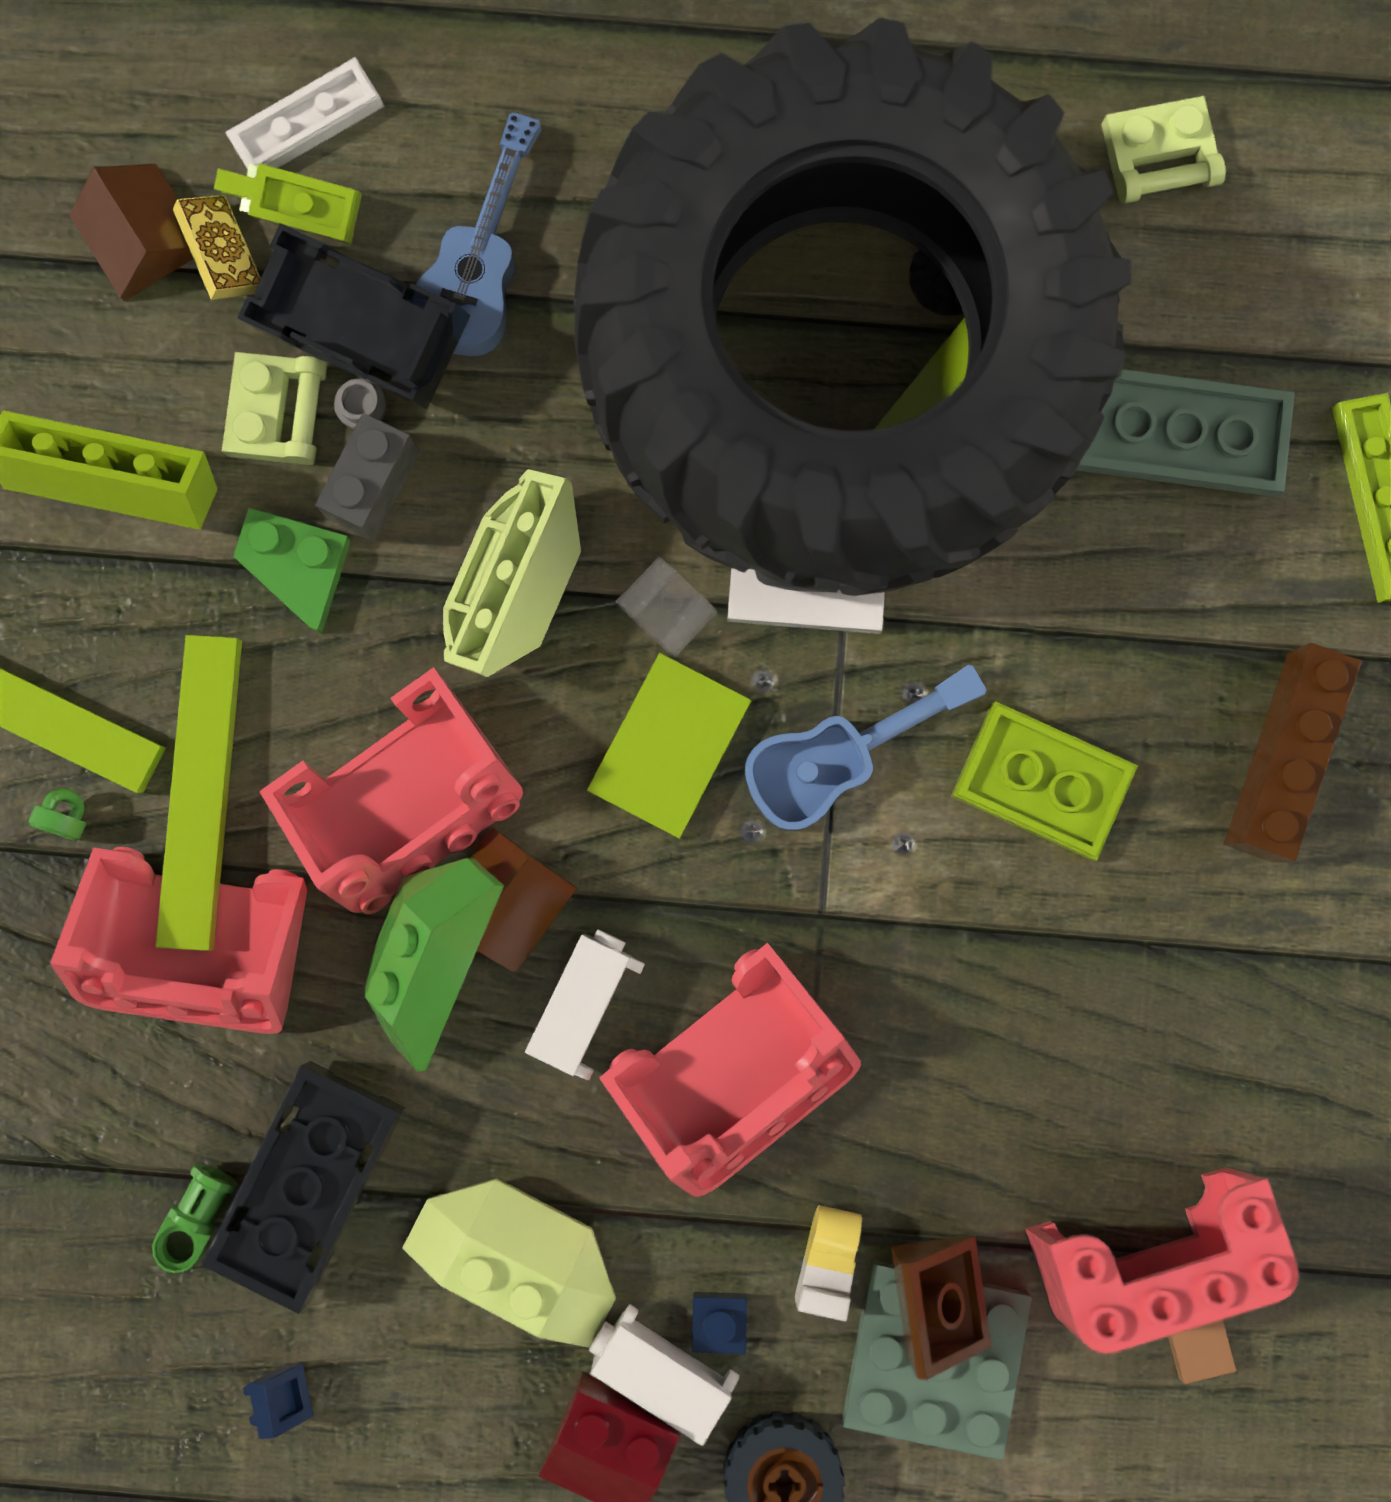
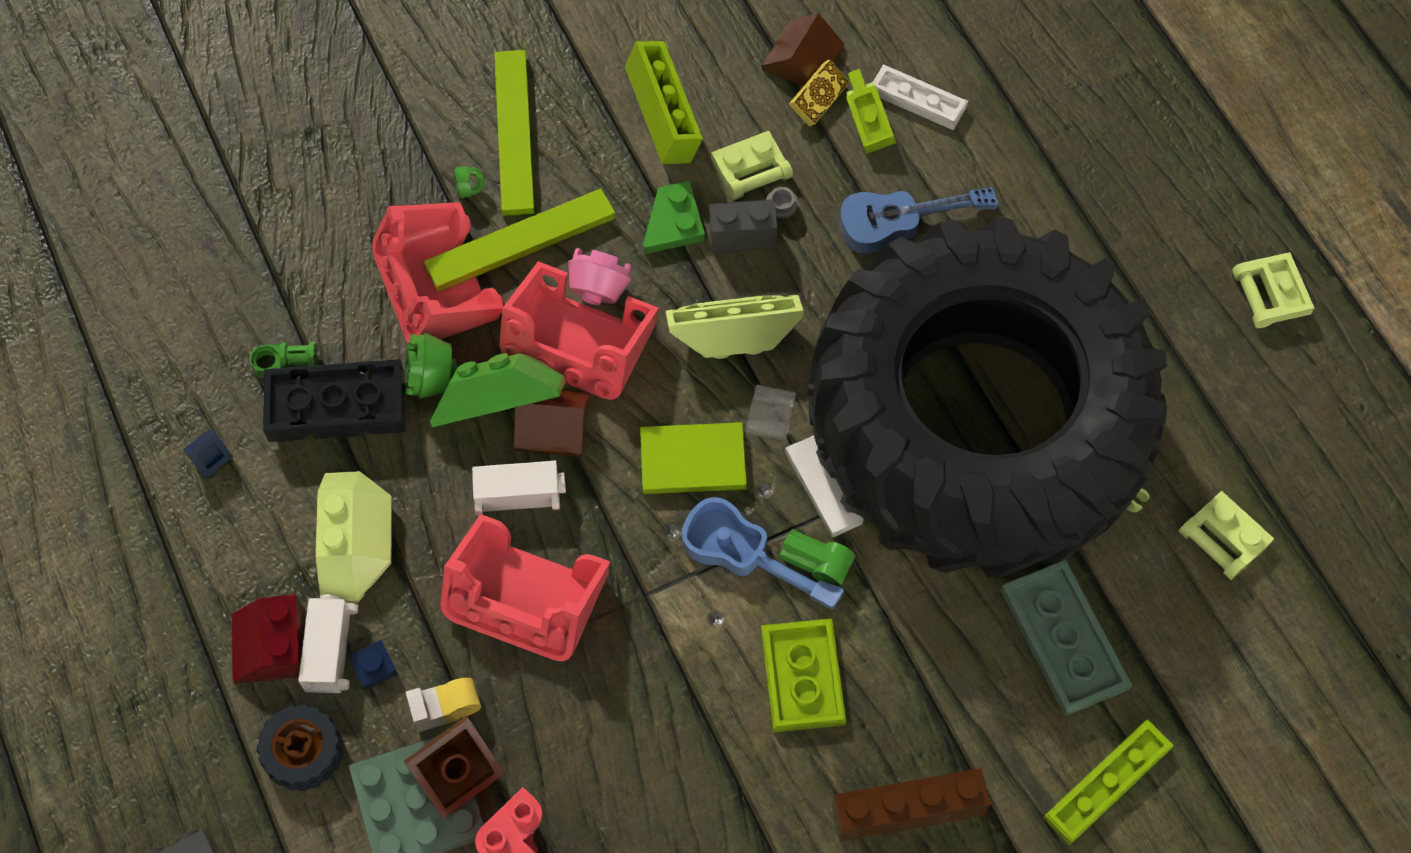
camera: 60 degrees right, 20 degrees down
black piece [237,224,470,410] -> none
none -> bright green cone [404,332,457,399]
none -> bright pink cone [568,248,632,305]
none -> bright green piece [779,529,855,587]

